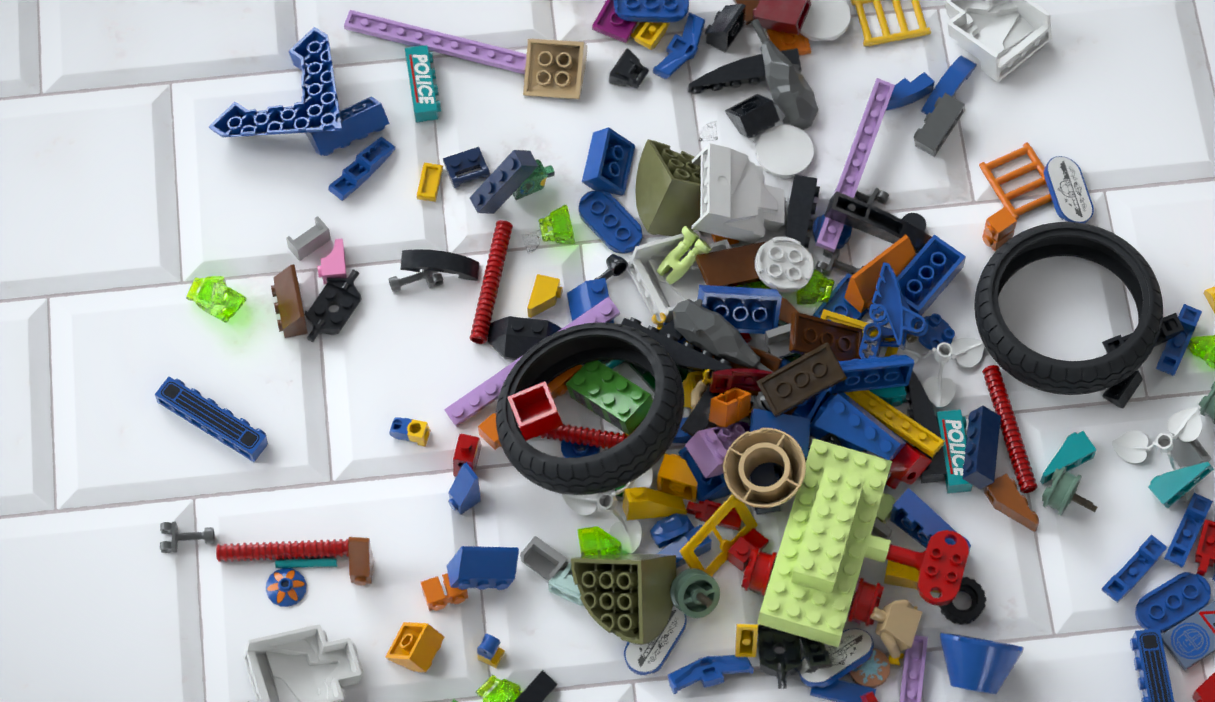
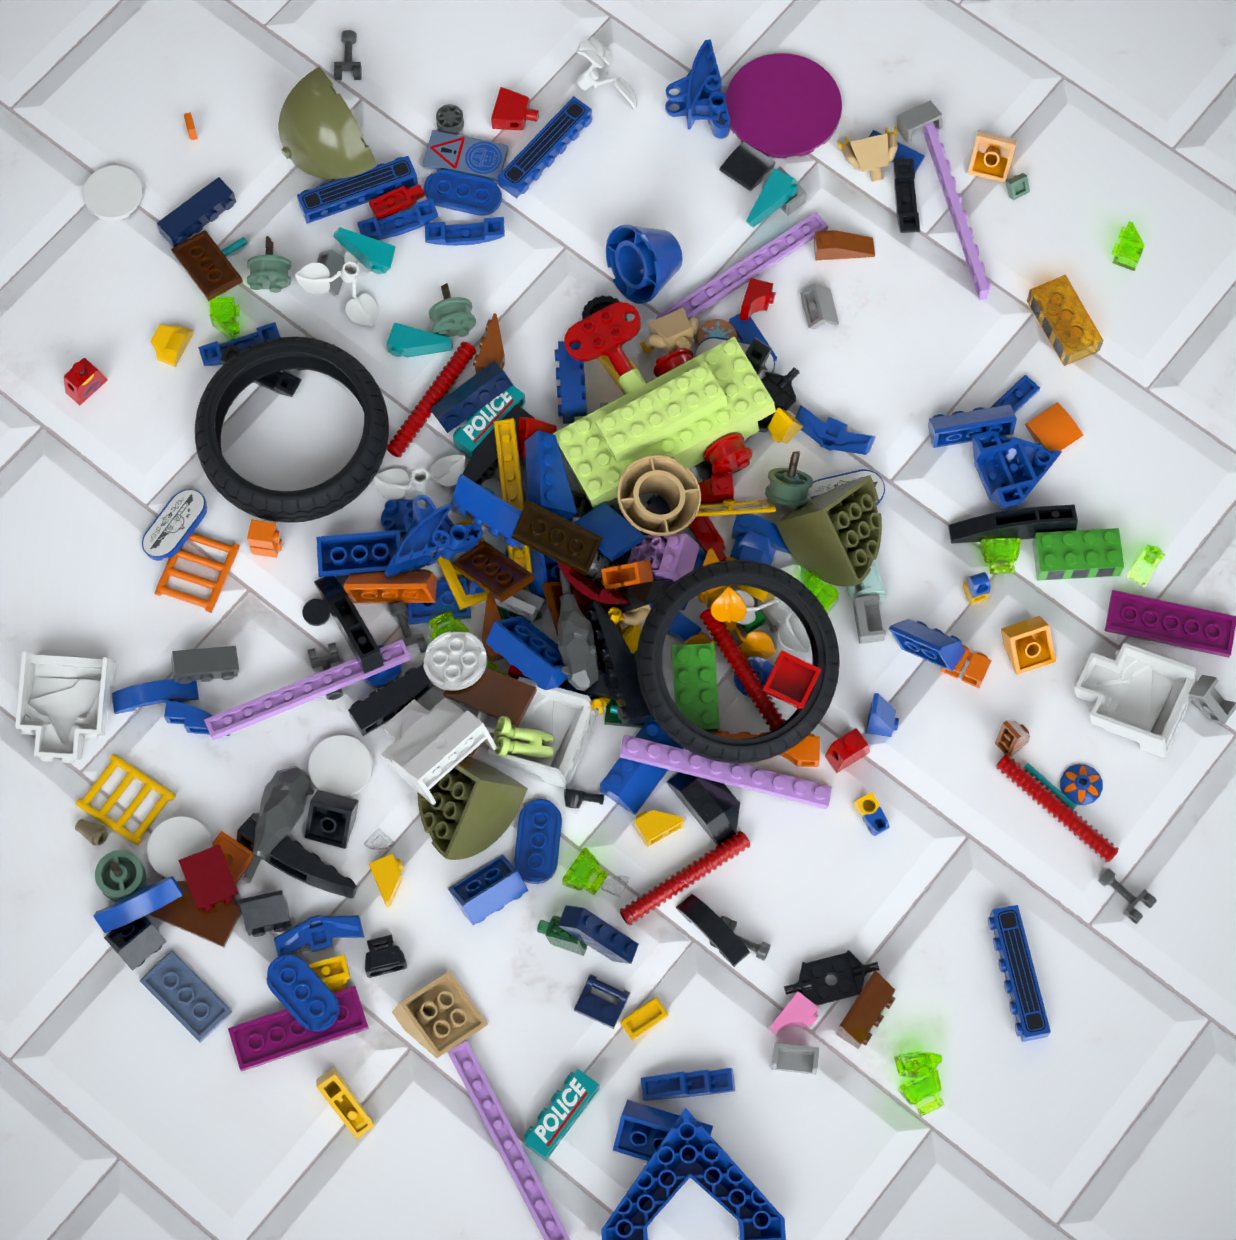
camera: 135 degrees left, 5 degrees up
none -> yellow slope [368,853,404,908]

